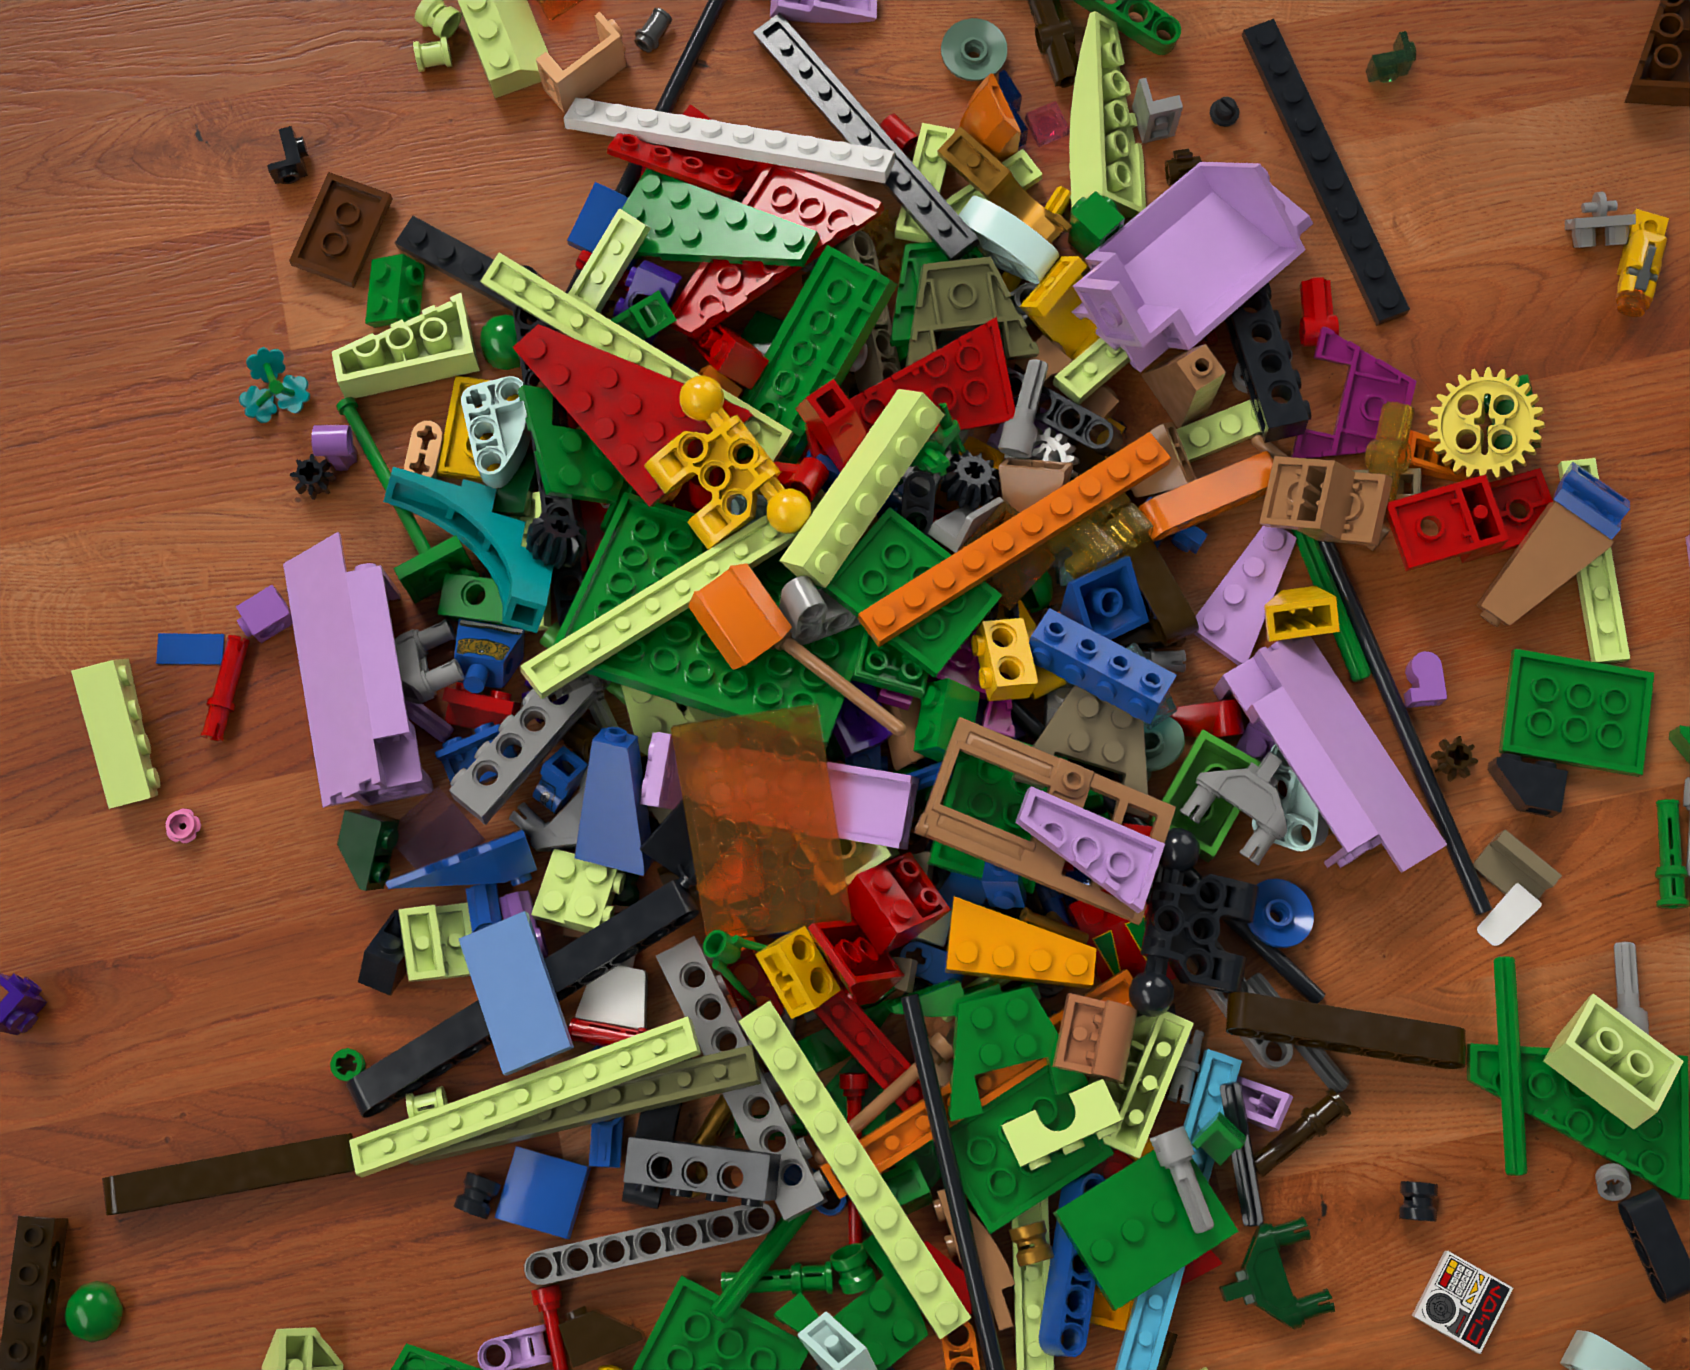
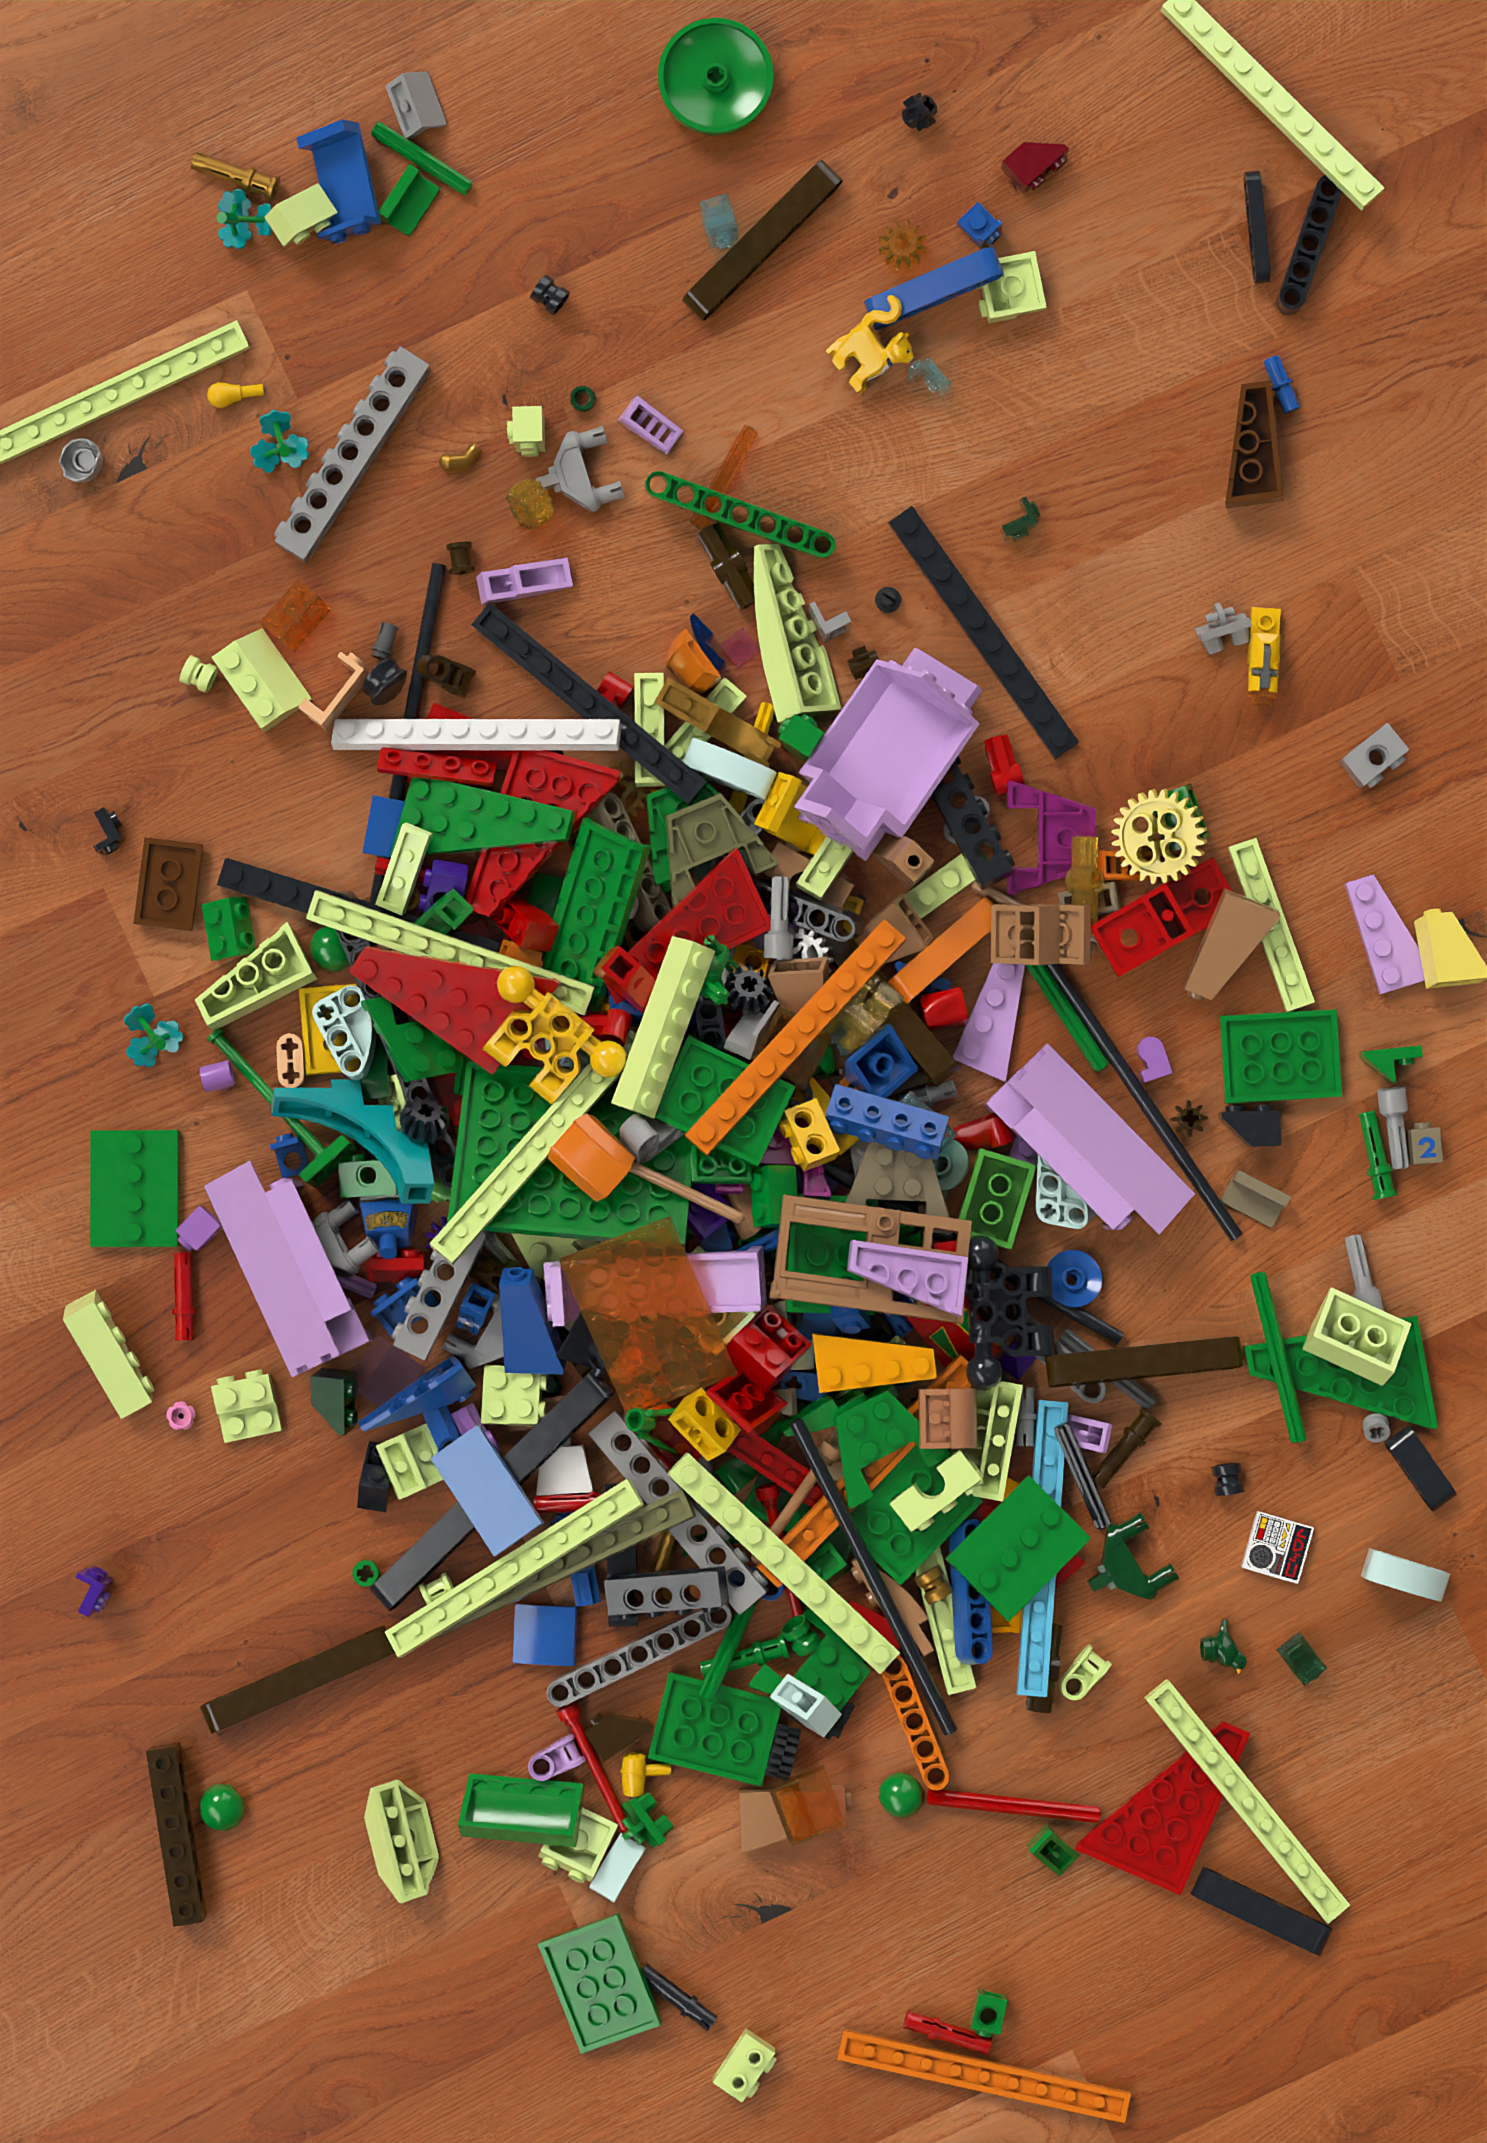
camera: 10 degrees left, 10 degrees up
blue sticker [156,633,224,665] -> none
black gear [290,454,336,500] -> none
yellowish green bush [413,37,452,72] -> none
black wheel [454,1172,501,1220] -> none
sand green dish [941,18,1007,81] -> none
pearl gold piece [1020,907,1089,945] -> none
light grey piece [1150,1126,1214,1234] -> none
light grey connector [1180,752,1287,866] -> none
green panel [1191,1111,1246,1165] -> none
yellow slope [1264,586,1340,642] -> none
white sticker [1477,883,1542,946] -> none
blue slope [1553,462,1630,540] -> none
none -> green plate [90,1130,179,1247]
none -> yellowish green plate [211,1369,283,1443]
none -> blue bracket [269,1133,309,1178]
none -> black piece [363,658,407,706]
none -> dark brown piece [417,654,476,698]
none -> red piece [919,986,968,1032]
none -> dark purple slope [998,1340,1036,1381]

